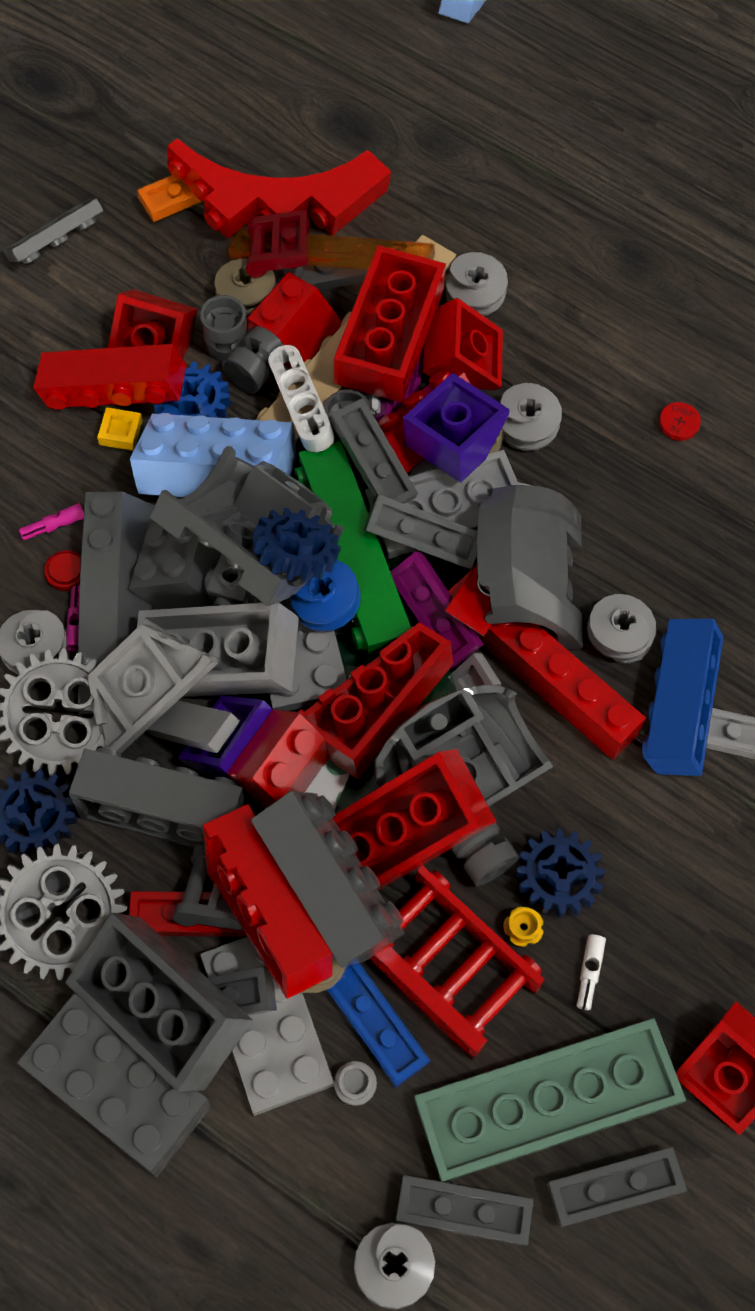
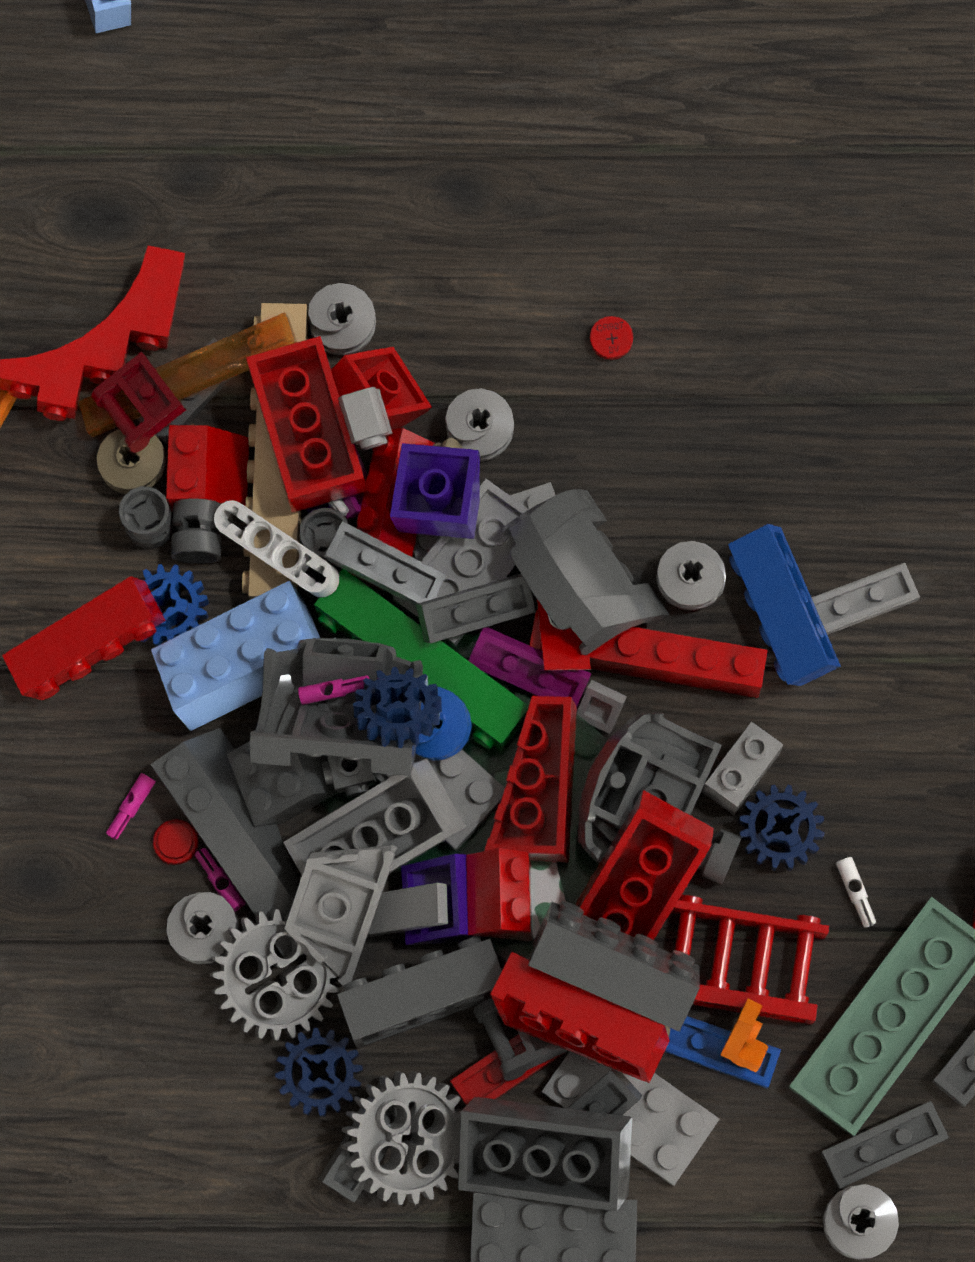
camera: 30 degrees left, 10 degrees up
yellow plate [97,407,143,451] -> none
red slope [108,289,198,358] -> none
light grey plate [334,1061,377,1106] -> none
yellow plate [503,907,543,947] -> none
none -> dark pink pin [298,675,370,705]
none -> light grey brick [338,387,393,450]
none -> light grey brick [702,721,783,815]
none -> orange bracket [720,998,768,1072]

